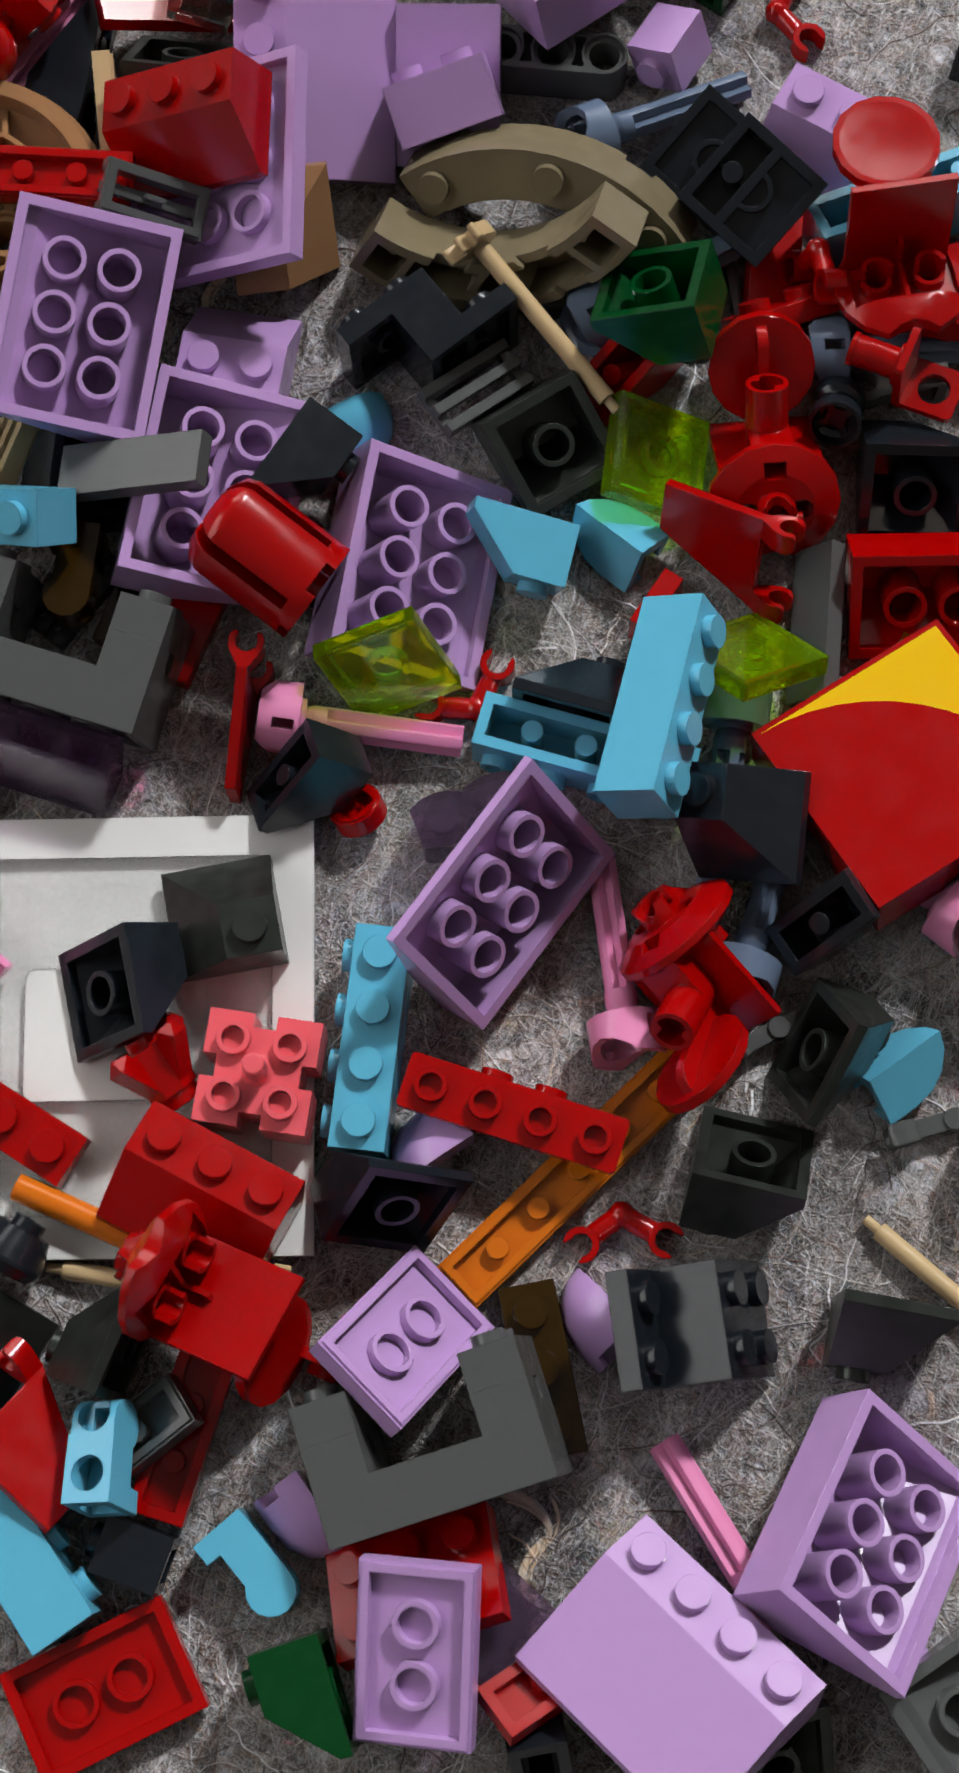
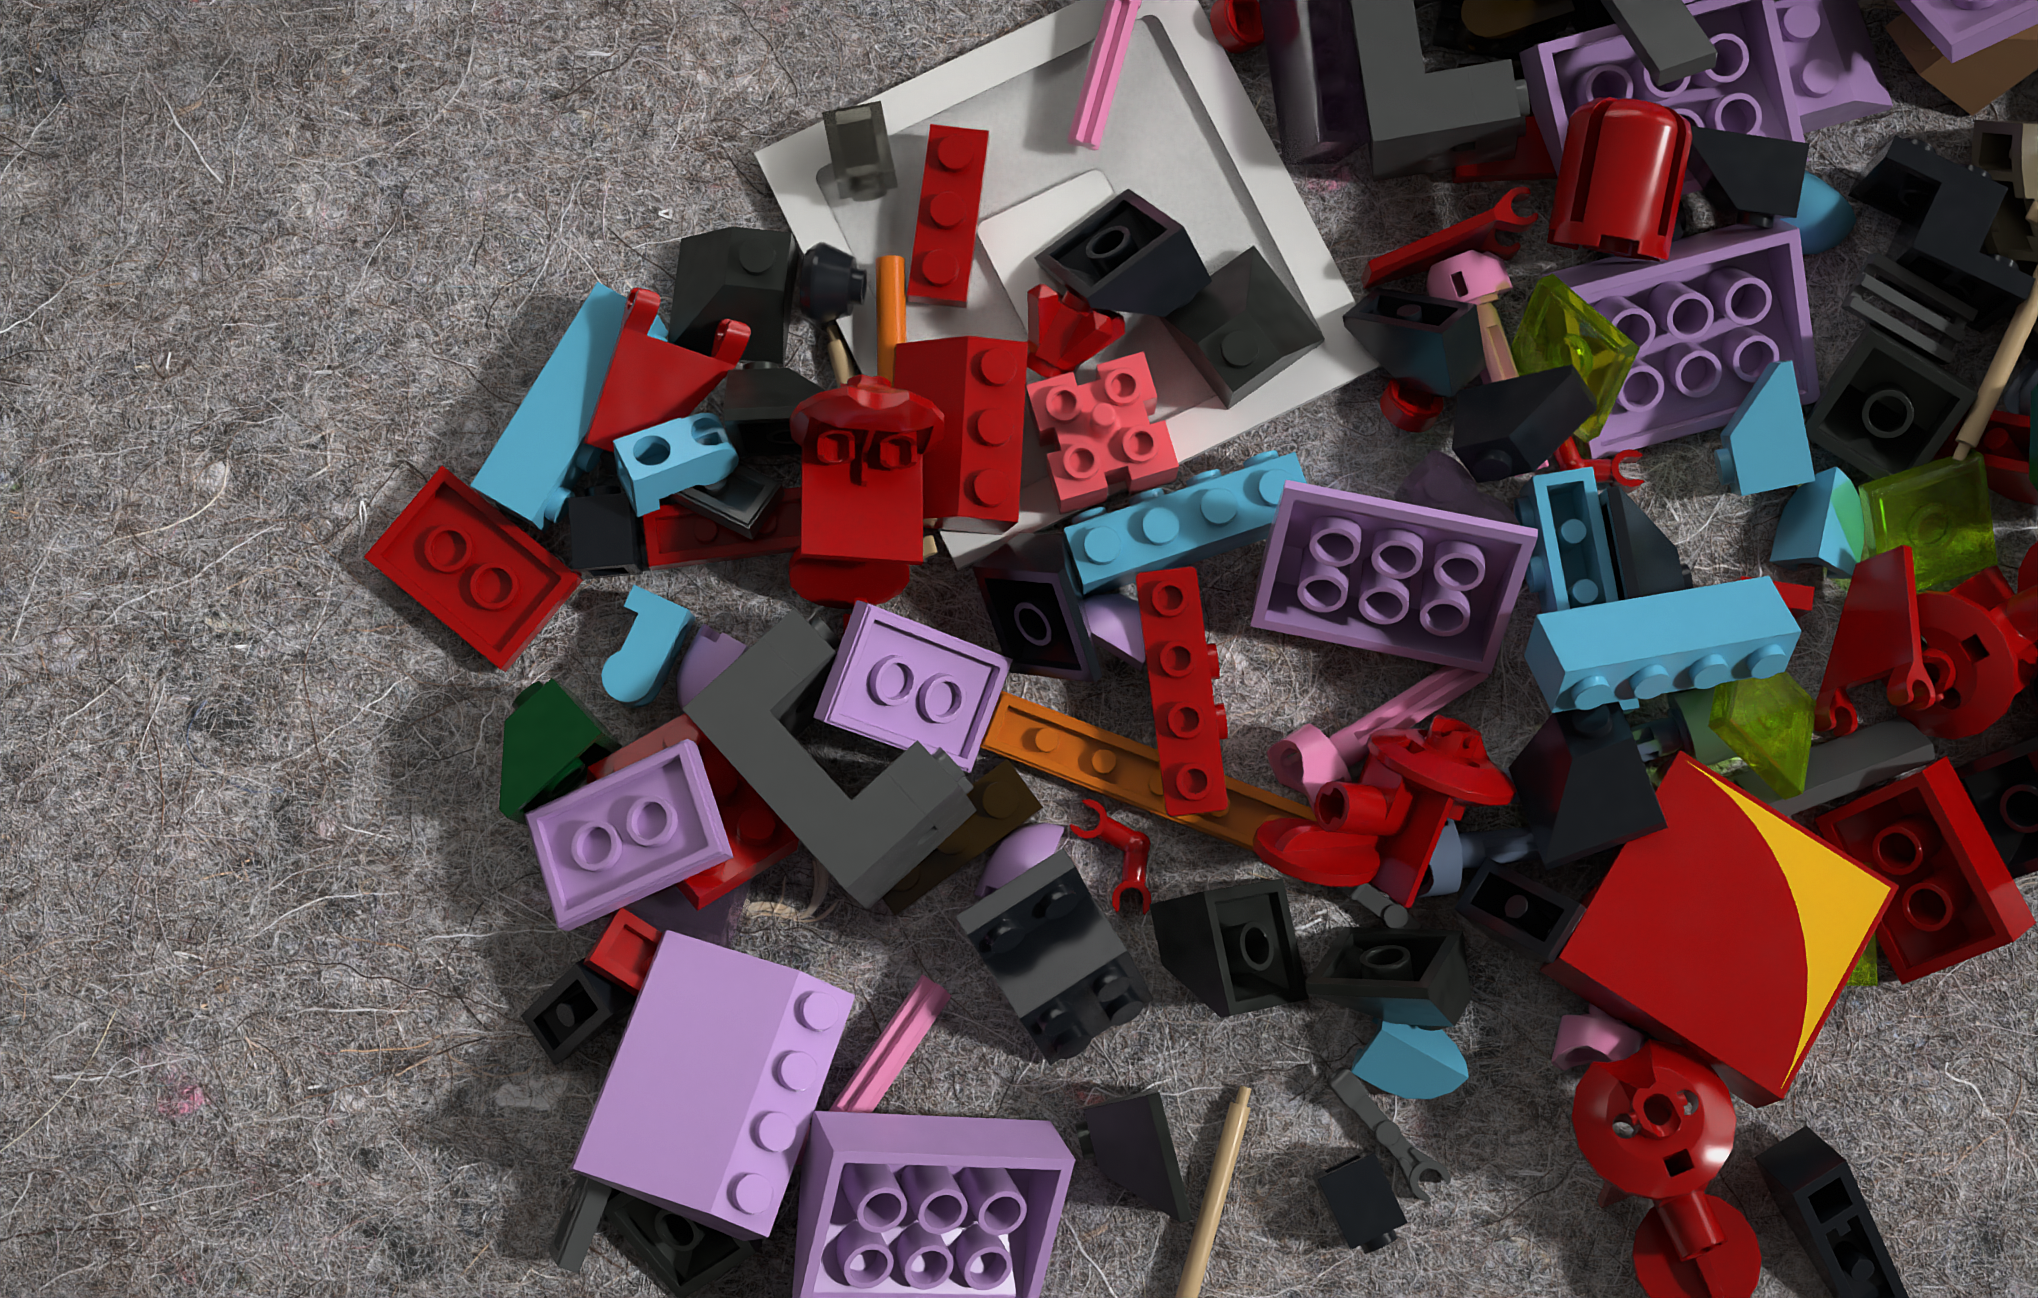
camera: 65 degrees right, 5 degrees up
none -> black slope [1452,364,1597,483]

